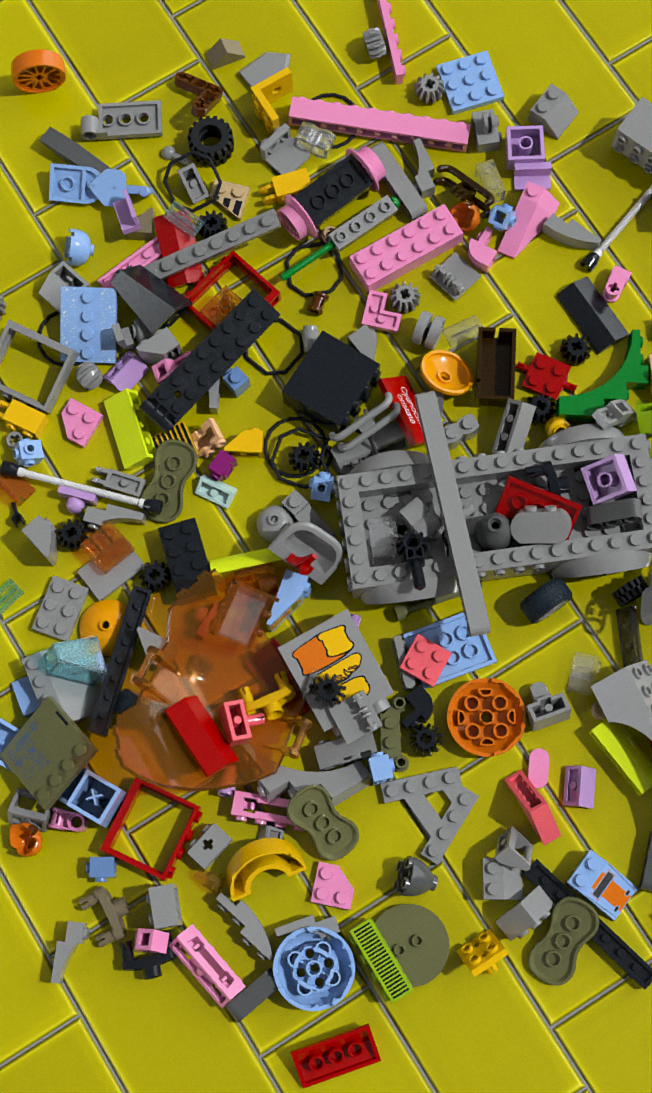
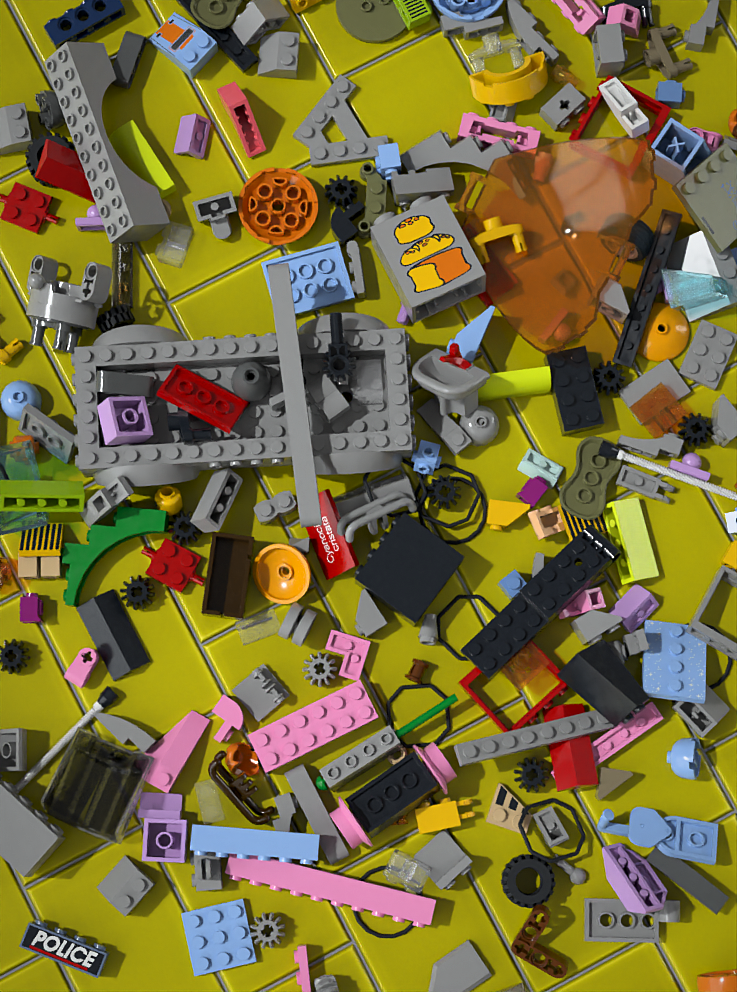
camera: 175 degrees right, 5 degrees up
bright pink plate [61,398,104,448] -> none
light grey piece [75,362,103,390] -> none
lavender panel [113,189,141,235] -> none
clear light blue tile [164,200,205,238] -> none
red slope [164,695,239,778] -> none
window [209,578,279,653] -> none
coral brick [218,699,265,747] -> none
clear orange plate [234,562,278,605] -> none
yellow bracket [250,67,293,134] -> none
olive plate [287,784,359,861] -> none
light grey piece [303,668,317,700] -> none
bright pink plate [311,861,354,910] -> none
black gear [312,673,347,708] -> none
light grey hinge [329,690,383,744] -> none
dark grey piece [393,856,438,896] -> none
coral plate [398,634,452,688] -> none
light blue brick [488,203,517,231] -> none
light grey tile [494,826,533,871] -> none
light grey brick [510,505,572,544] -> none
black wheel [520,577,572,624] -> none
bright pink tile [528,748,549,789] -> none
none -> brick [19,919,110,978]
none -> clear smoke windscreen [41,727,154,844]
none -> light blue brick [190,824,320,864]
none -> clear connector [468,32,524,73]
none -> white slope [599,77,649,139]
none -> lavender wedge [602,843,668,914]

